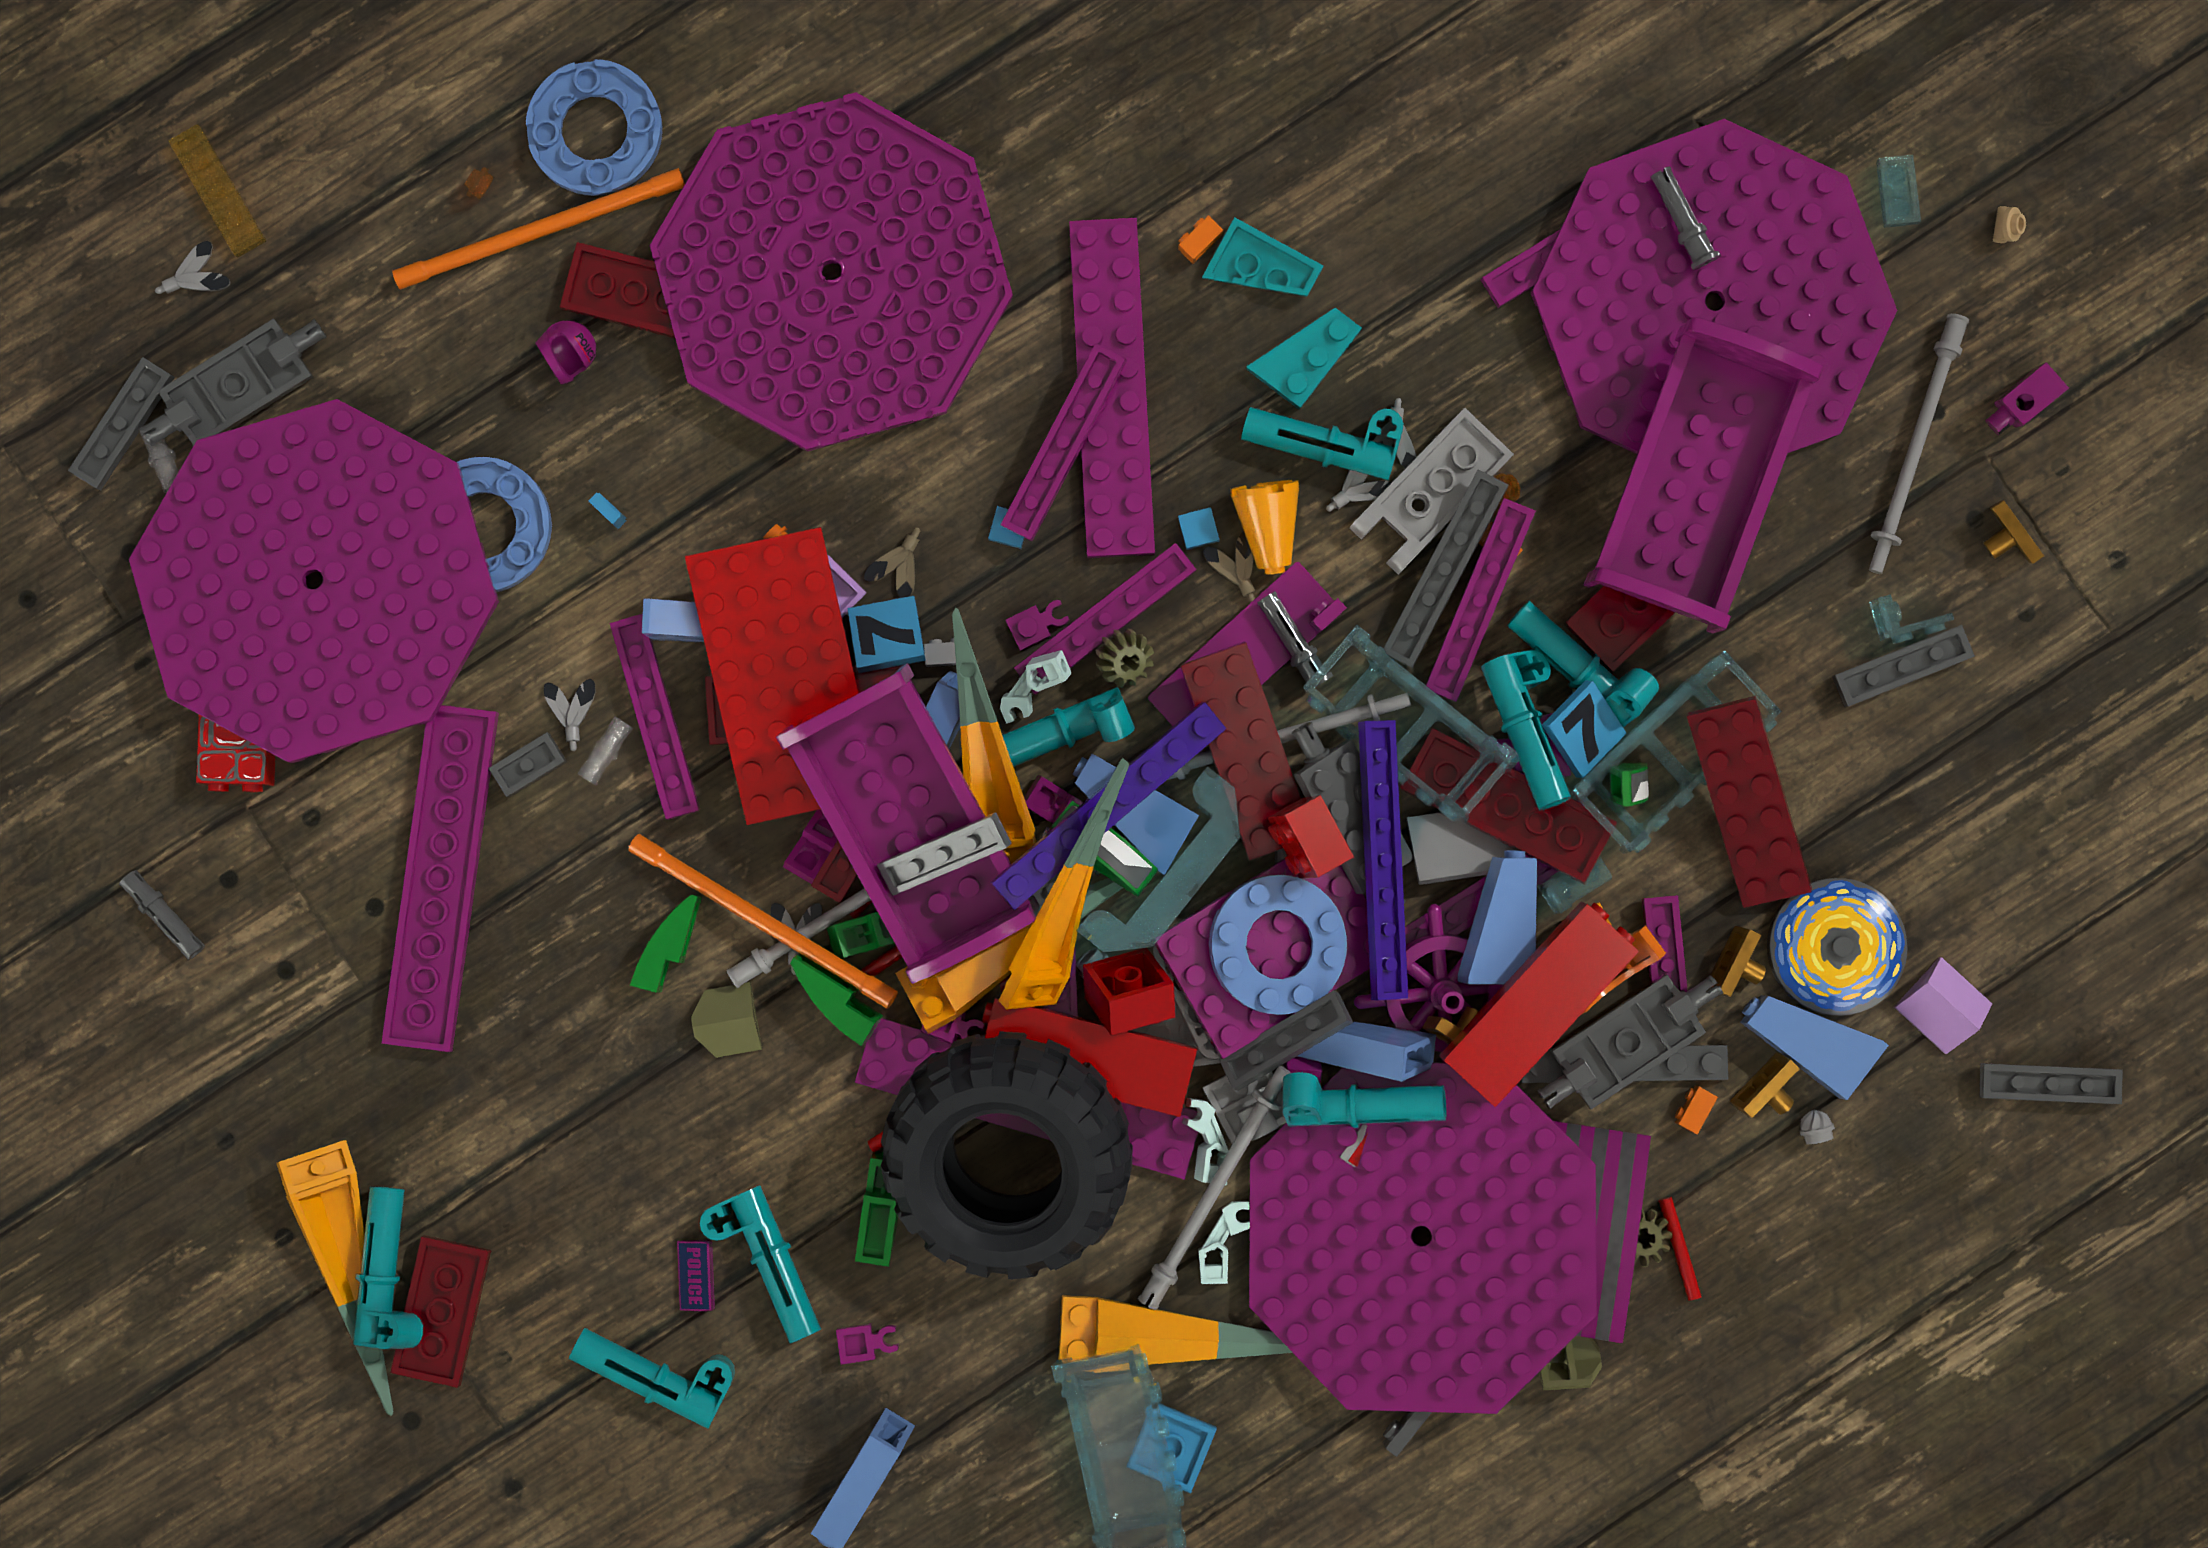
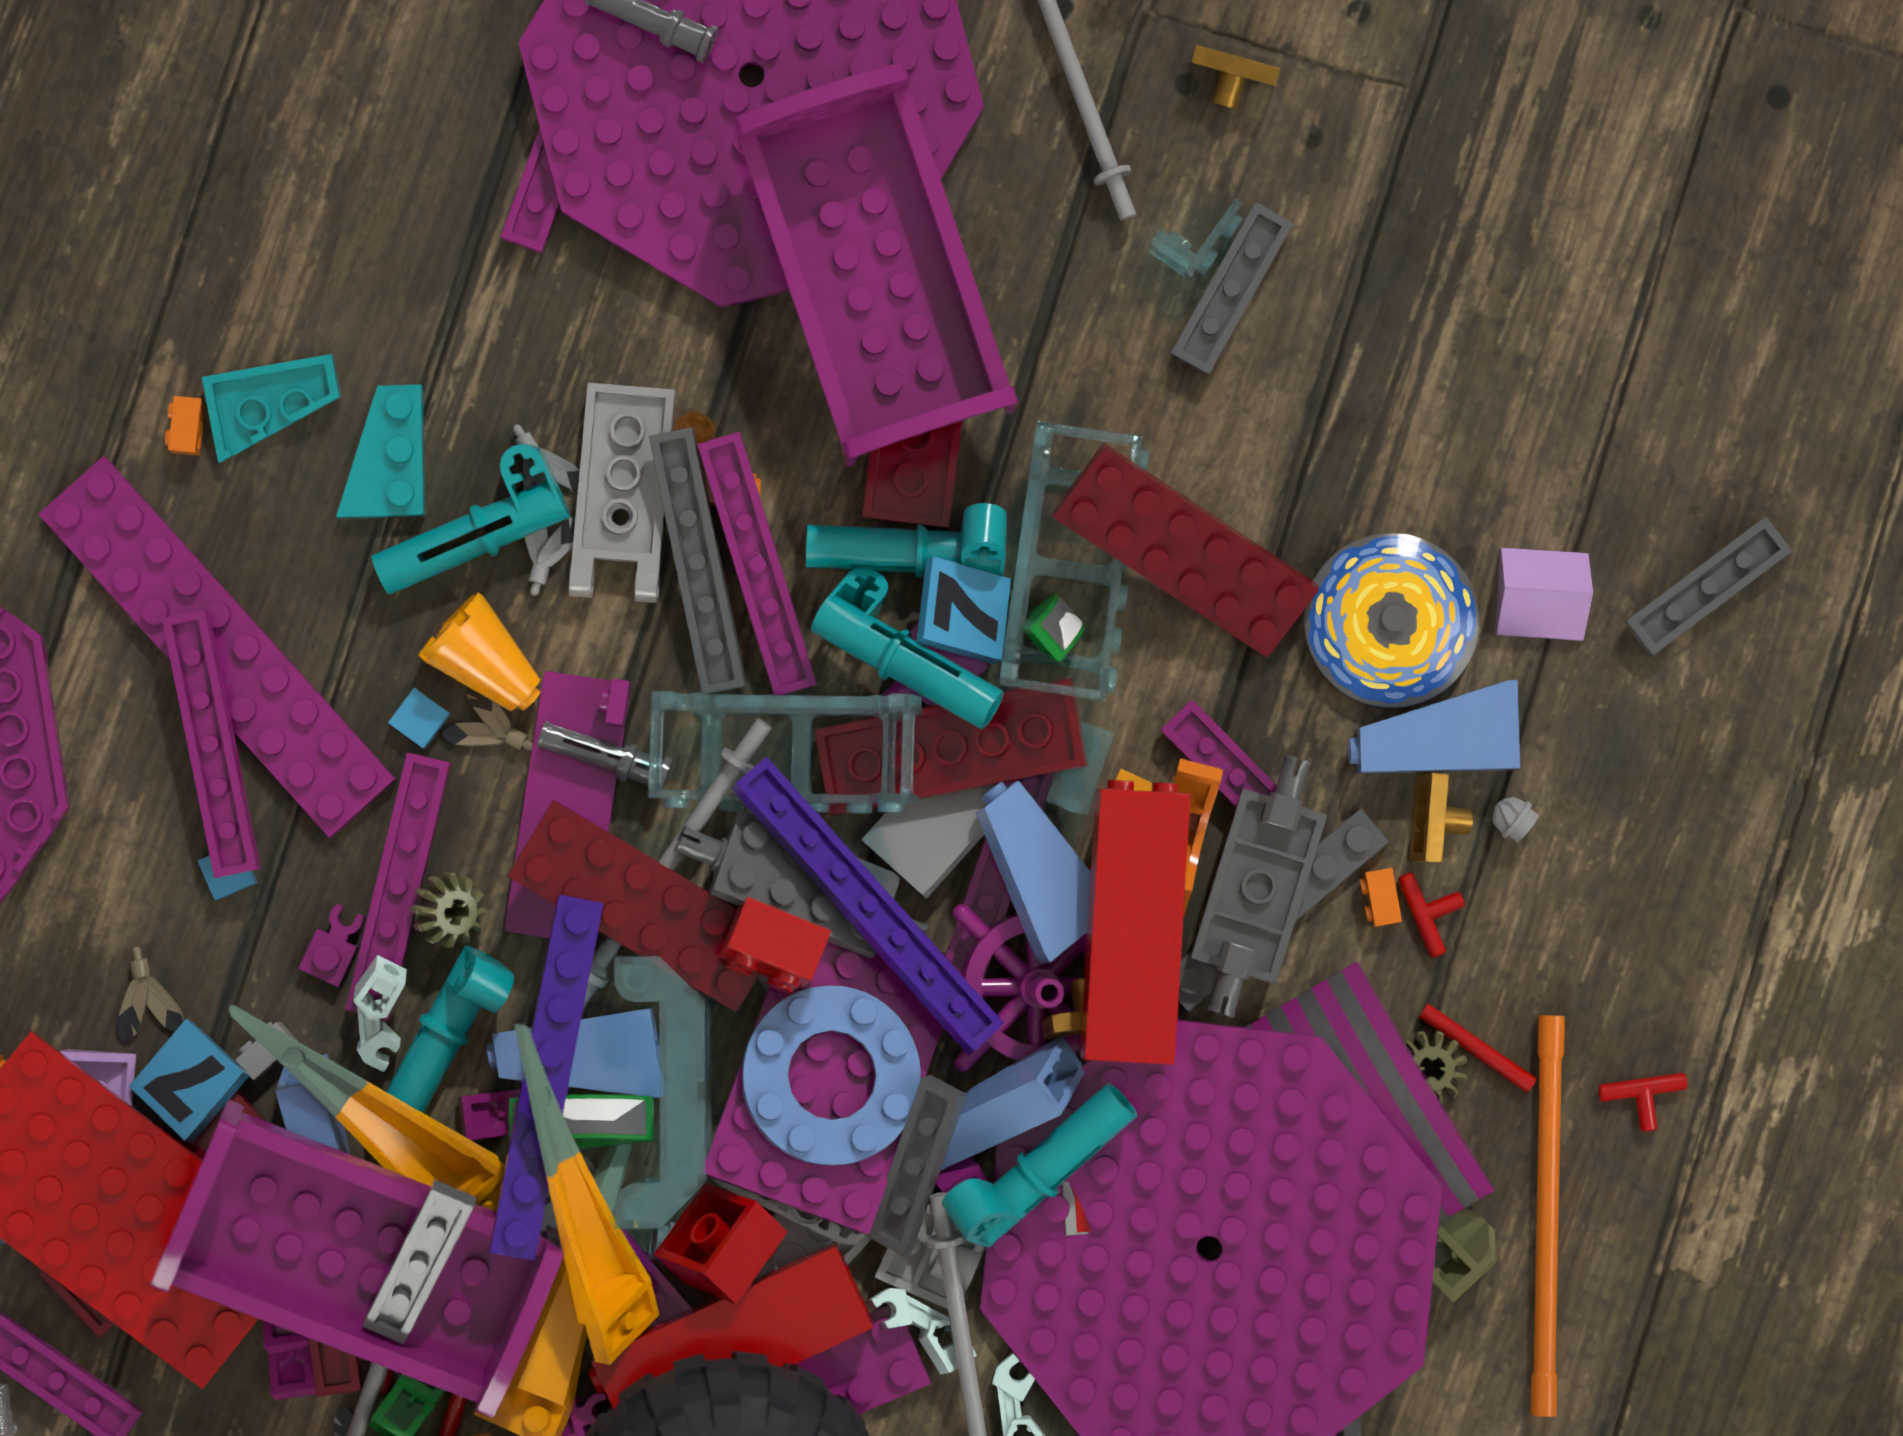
camera: 45 degrees left, 0 degrees up
pearl gold tile [1709,926,1766,997] -> none
none -> red piece [1398,872,1465,958]
none -> orange piece [1530,1015,1565,1417]
none -> red piece [1598,1072,1688,1132]

